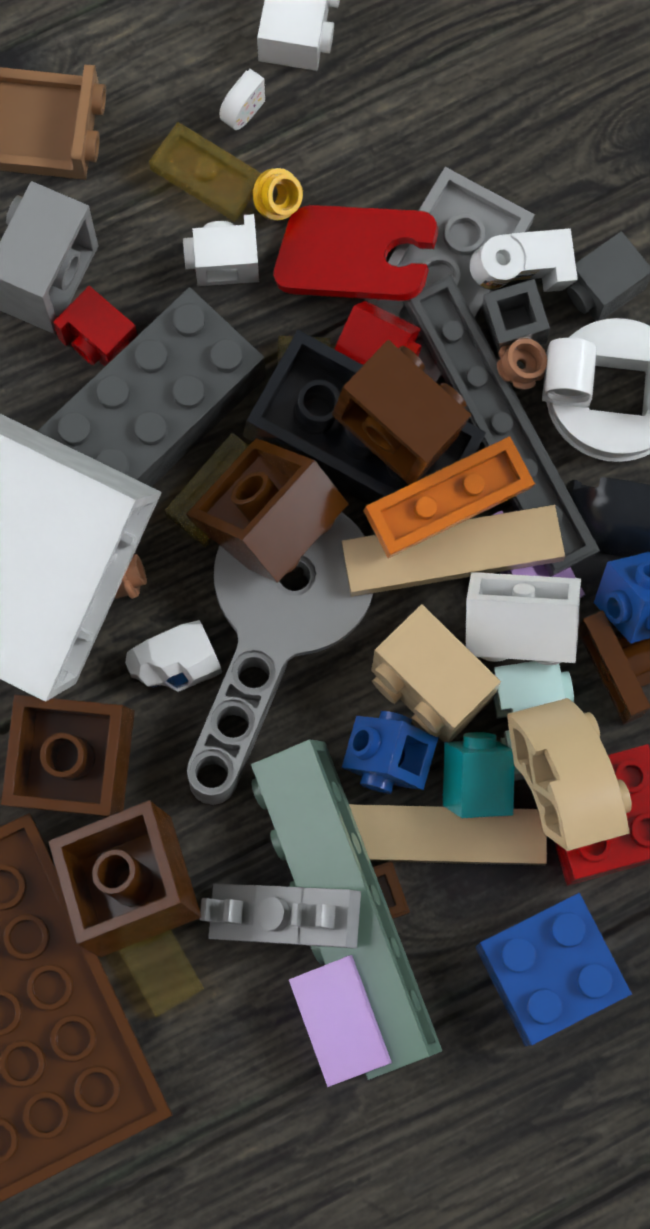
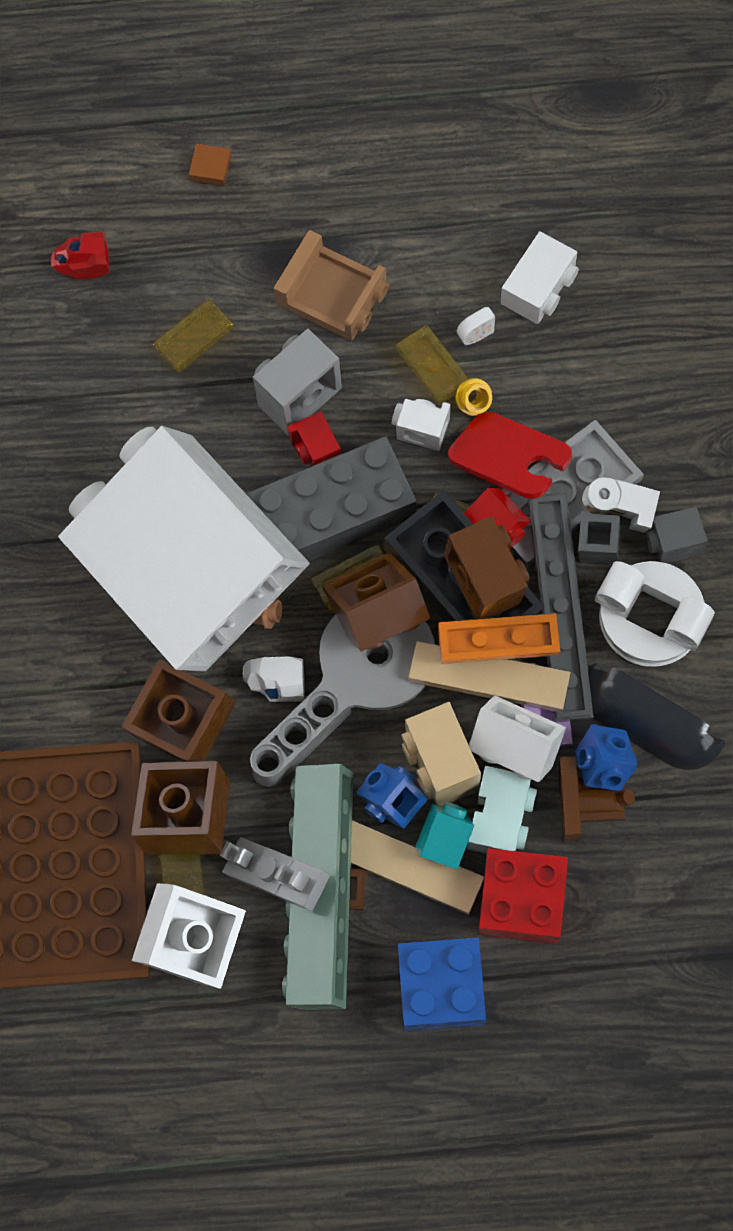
camera: 30 degrees right, 5 degrees down
lavender panel [289,955,392,1087] -> none
nougat plate [497,338,547,390] -> none
tan brick [507,698,632,851] -> none
none -> white brick [132,883,246,989]

